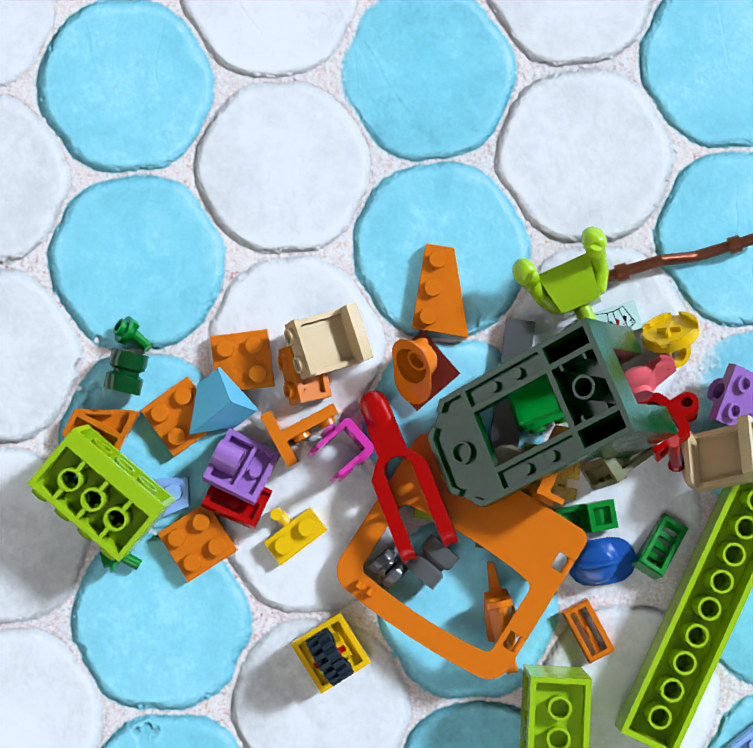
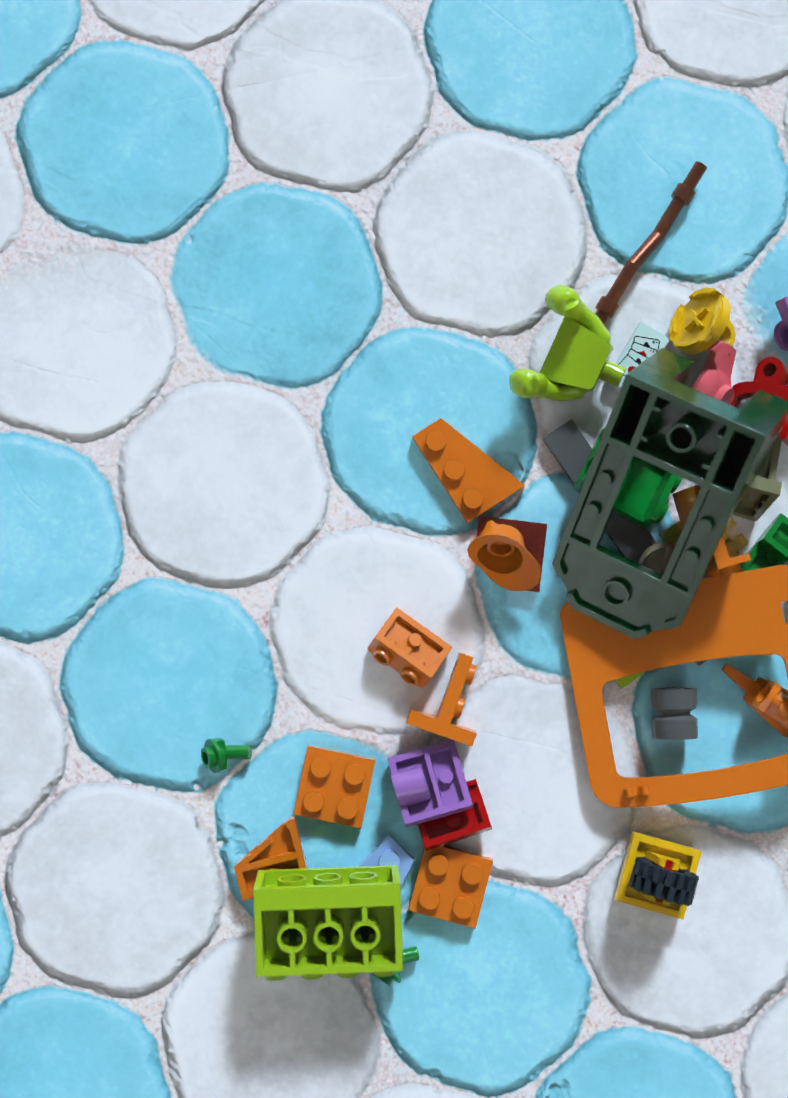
camera: 45 degrees left, 0 degrees up
dark green wheel [103,348,149,396] -> none
medium azure slope [189,367,258,434] -> none
orange plate [210,329,275,391] -> none
yellow plate [263,507,328,565] -> none
tan panel [284,302,374,380] -> none
dark pink piece [308,418,374,484] -> none
red piece [359,390,459,563] -> none
dark grey wheel [368,547,408,588] -> none

